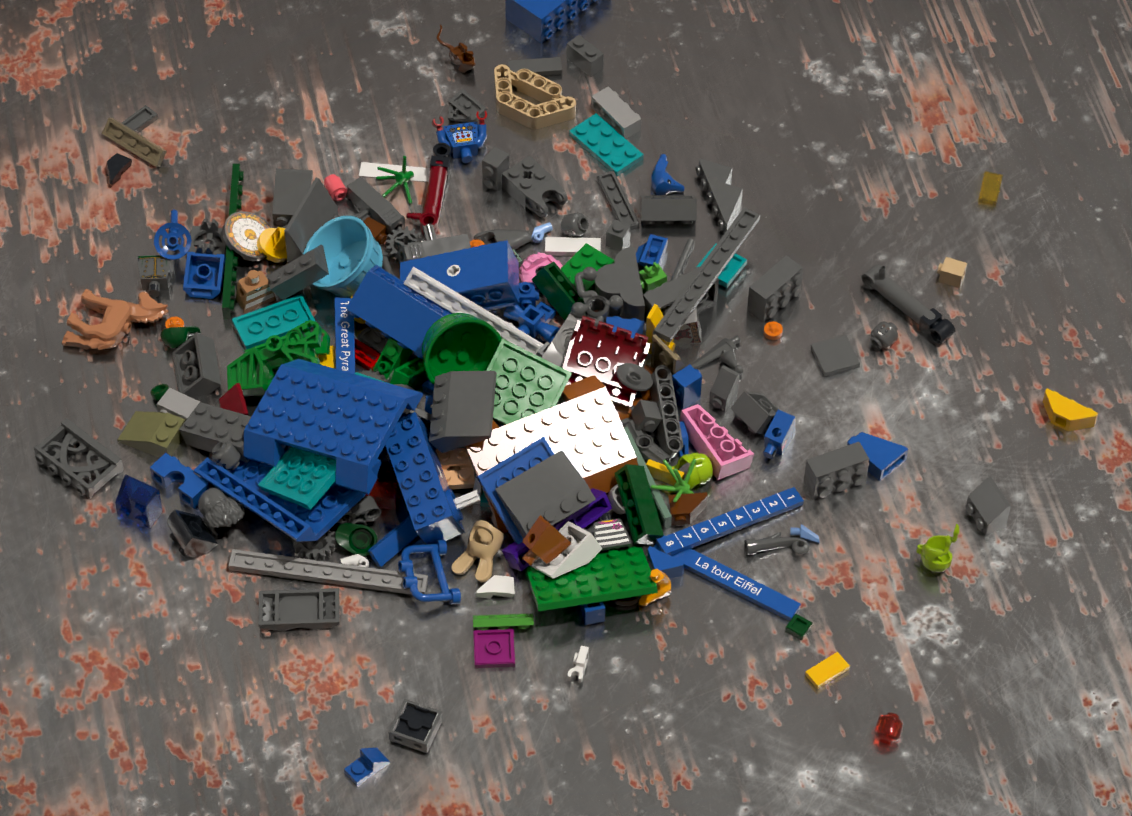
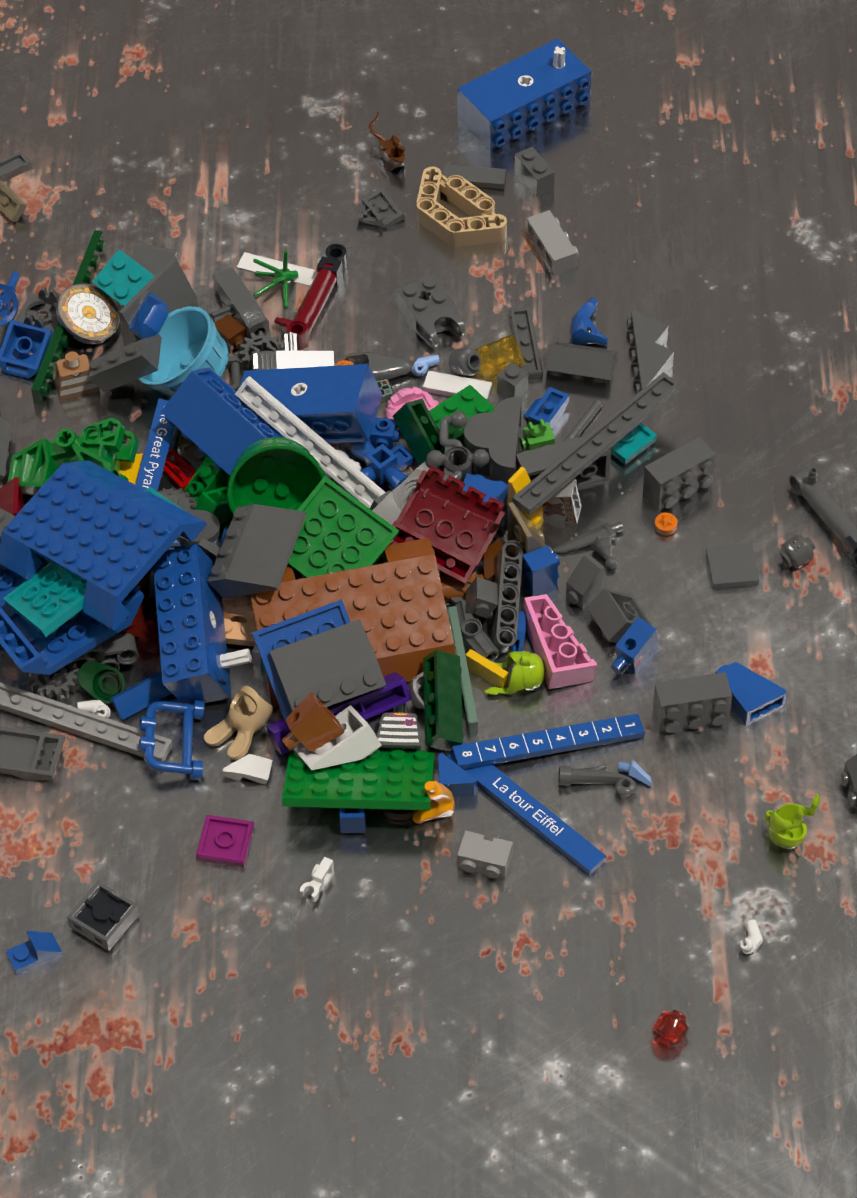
camera: 15 degrees right, 0 degrees up
teal plate [232,294,315,350] -> none
yellow tile [257,227,287,263] -> none
coral brick [324,174,347,201] -> none
blue torso [432,111,487,163] -> none
bright green plate [473,613,534,630] -> none
dark grey brick [482,146,509,192] -> none
teal plate [569,113,644,177] -> none
dark grey dish [616,363,653,391] -> none
bright green plant [651,459,696,503] -> none
reddish brown slope [668,492,708,526] -> none
dark green tile [785,613,813,640] -> none
yellow tile [805,652,850,689] -> none
none -> teal plate [92,249,154,307]
none -> blue slope [128,292,168,340]
none -> light grey brick [457,830,513,879]
none -> clear yellow bracket [475,334,526,381]
none -> white arm [740,920,763,954]

